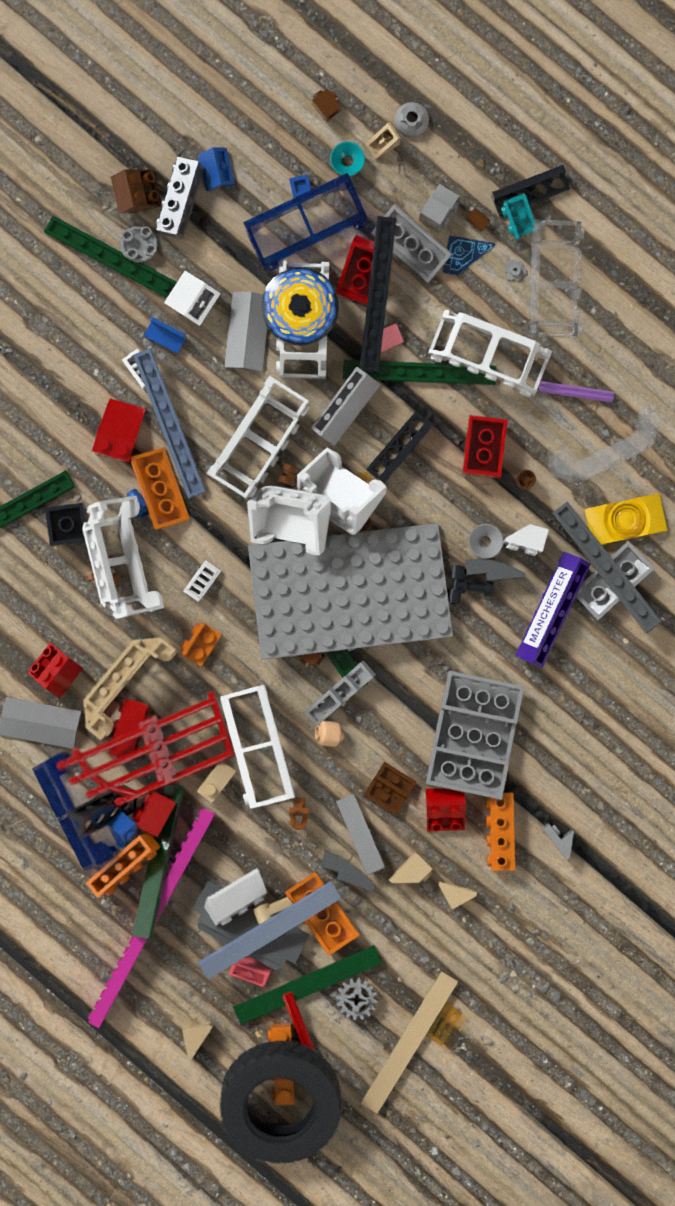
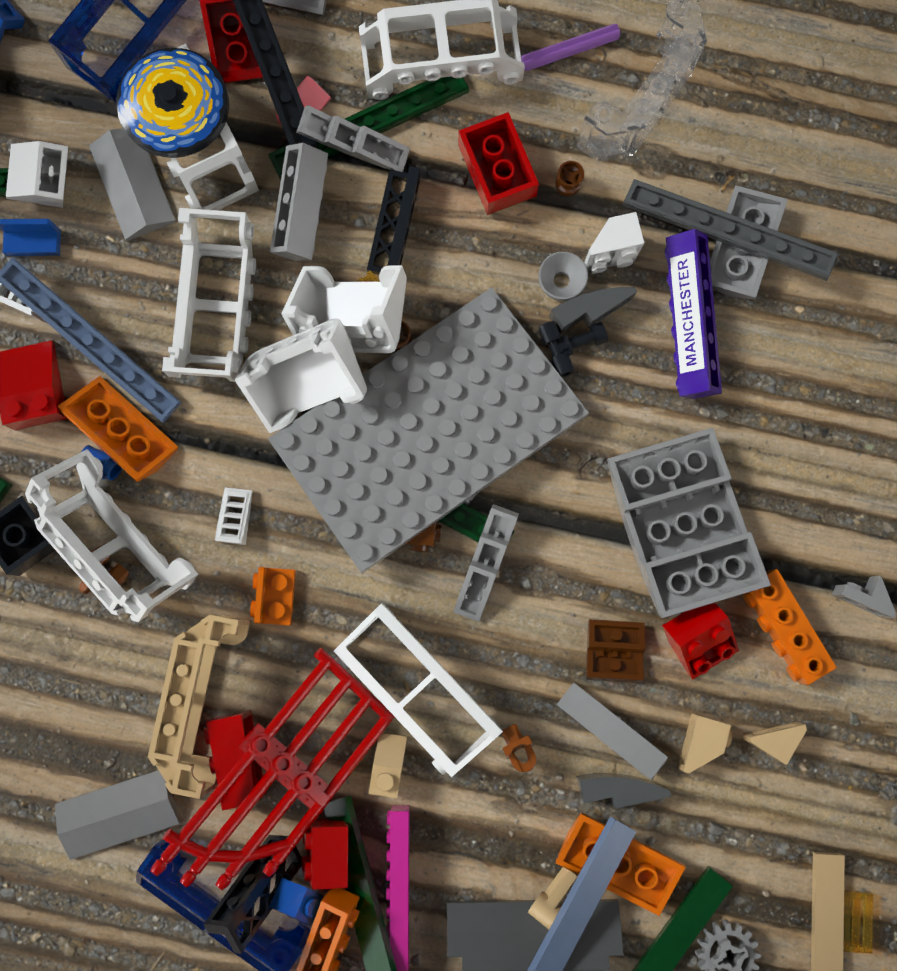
camera: 30 degrees left, 5 degrees down
red slope [27,642,83,698] -> none
white slope [204,869,267,926] -> none
reddish brown wheel [277,463,302,488] -> none
light nougat head [315,721,344,747] -> none
yellow slope [584,493,667,545] -> none
none -> light grey slope [296,105,410,172]

